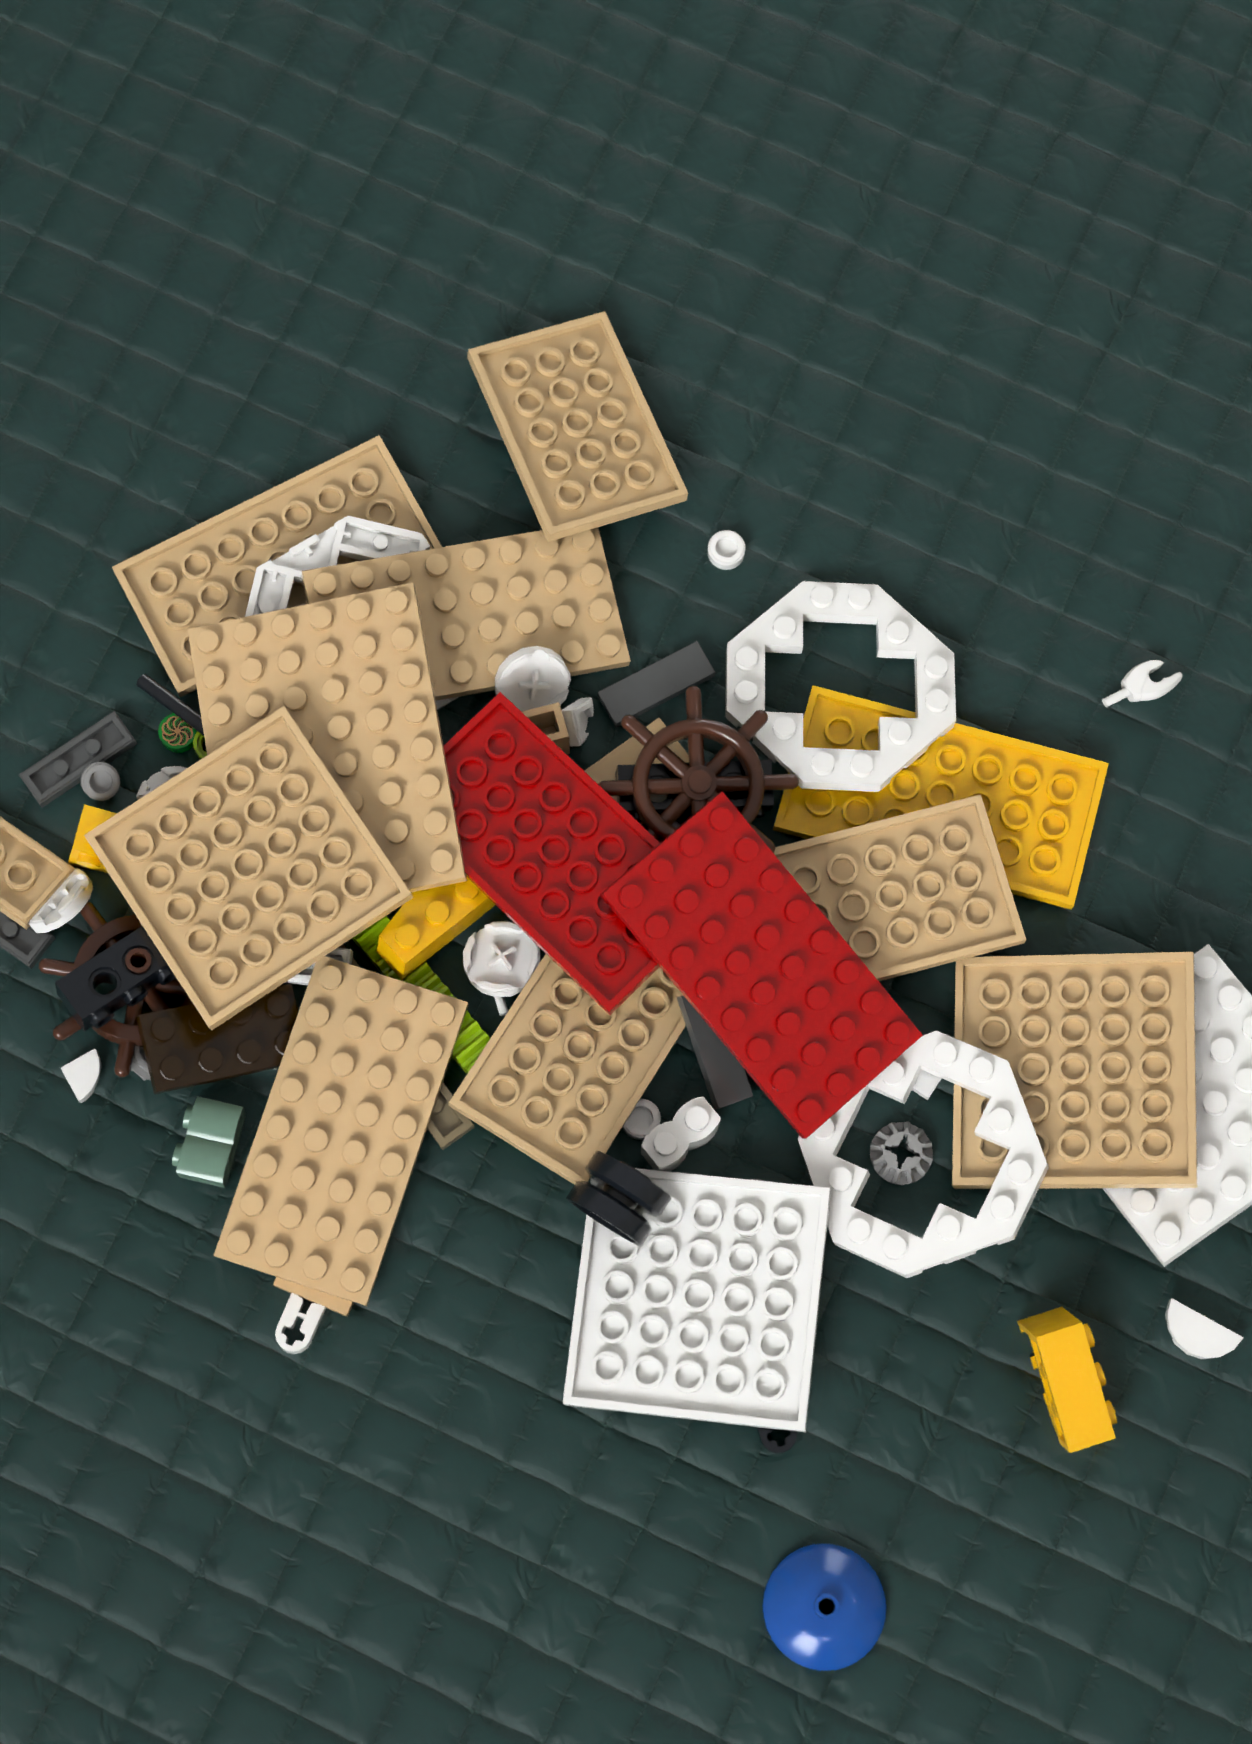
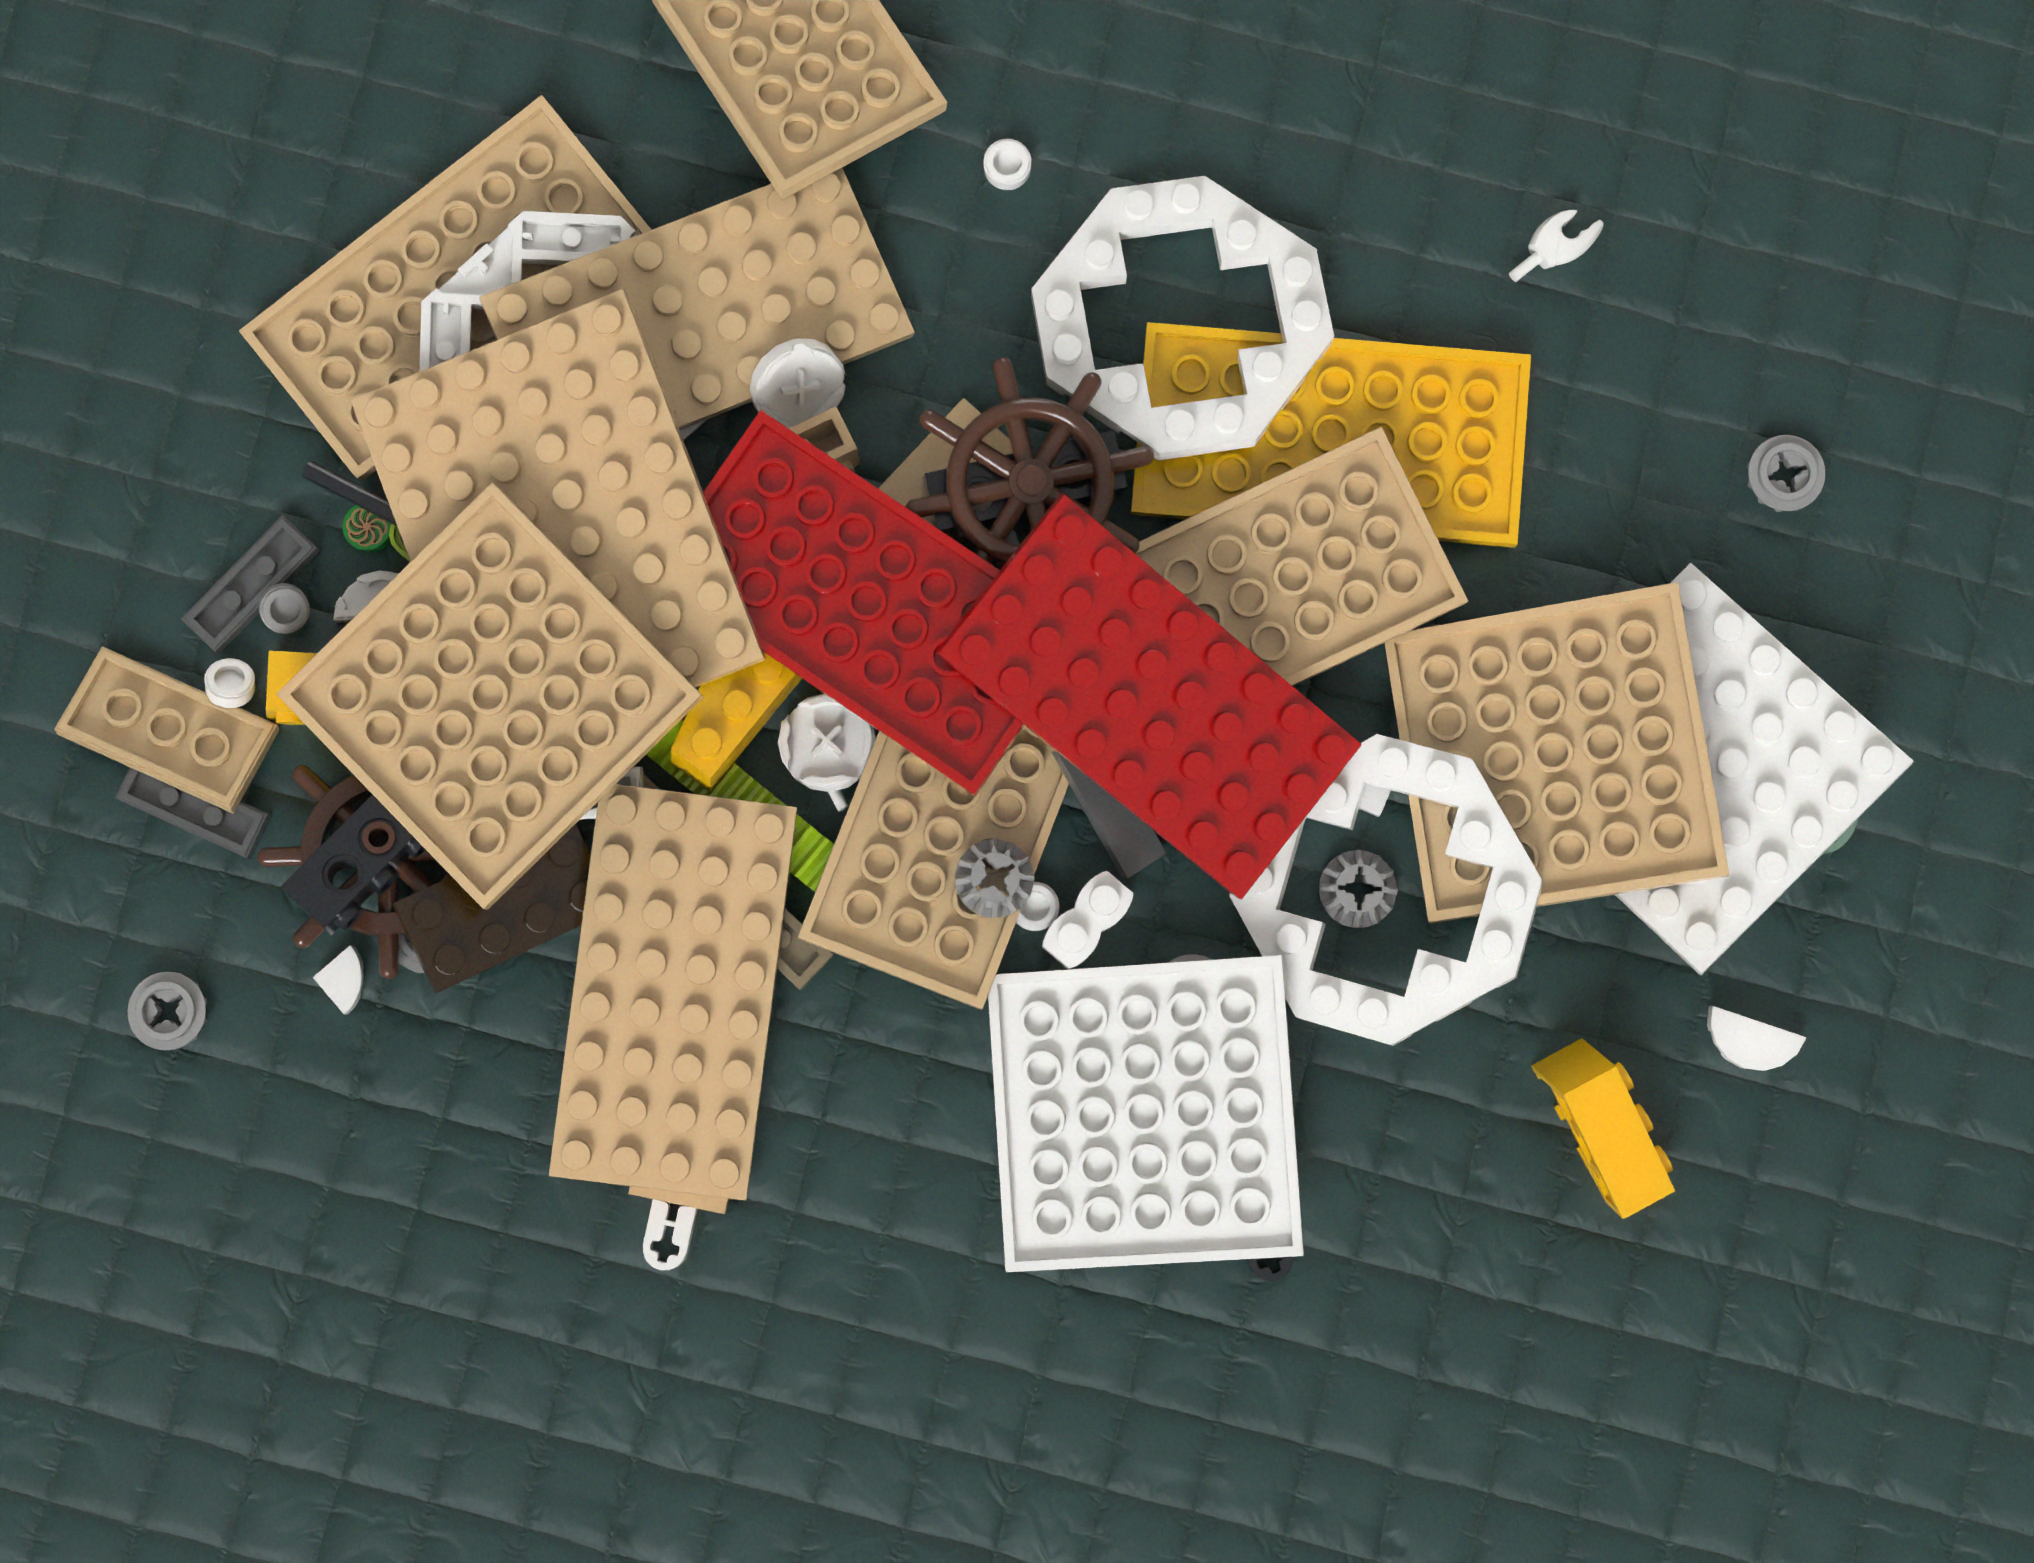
camera: 10 degrees left, 10 degrees up
white tile [28,868,93,933] -> none
sand green brick [172,1096,246,1188] -> none
white tile [562,697,594,747] -> none
black wheel [566,1151,671,1247] -> none
dark grey tile [598,641,715,728] -> none
blue dish [763,1544,886,1671] -> none
none -> white tile [204,658,255,708]
none -> light grey gear [955,838,1035,918]

